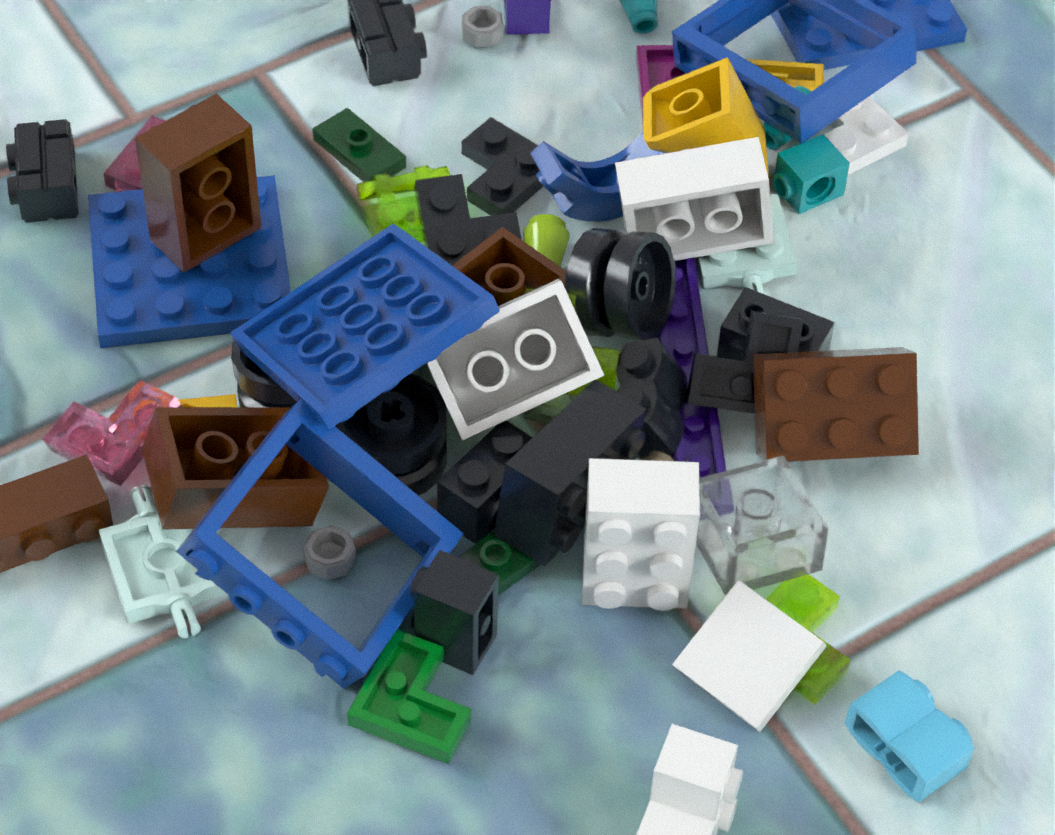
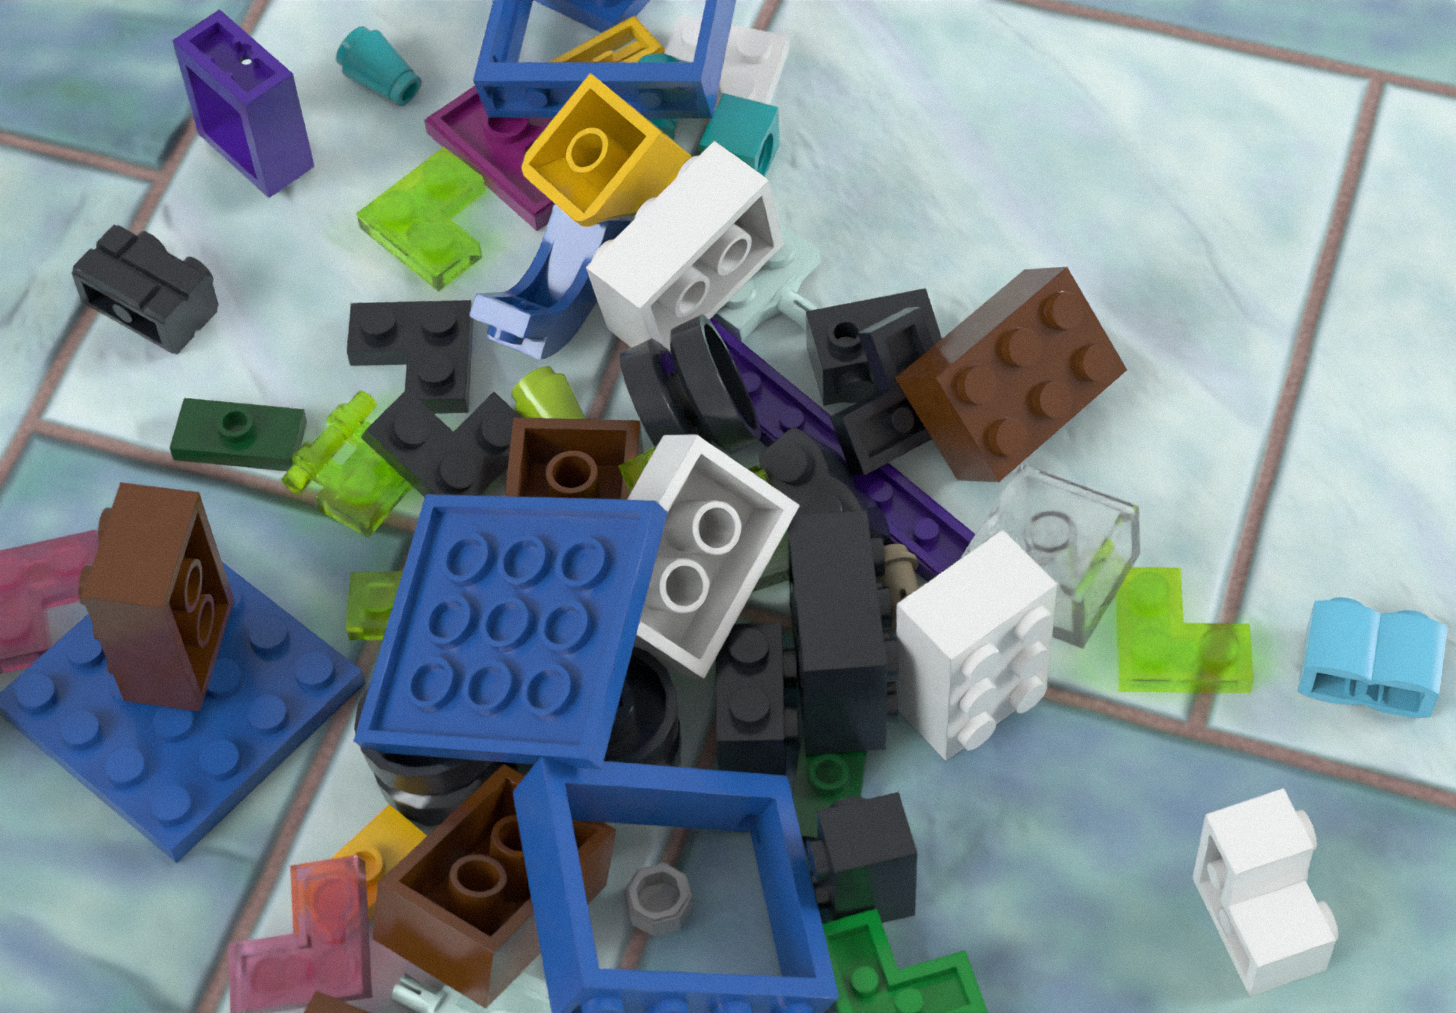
camera: 35 degrees left, 5 degrees up
light grey tile [462,6,503,47] -> none
white tile [672,580,826,732] -> none
none -> clear neon green plate [356,147,485,292]

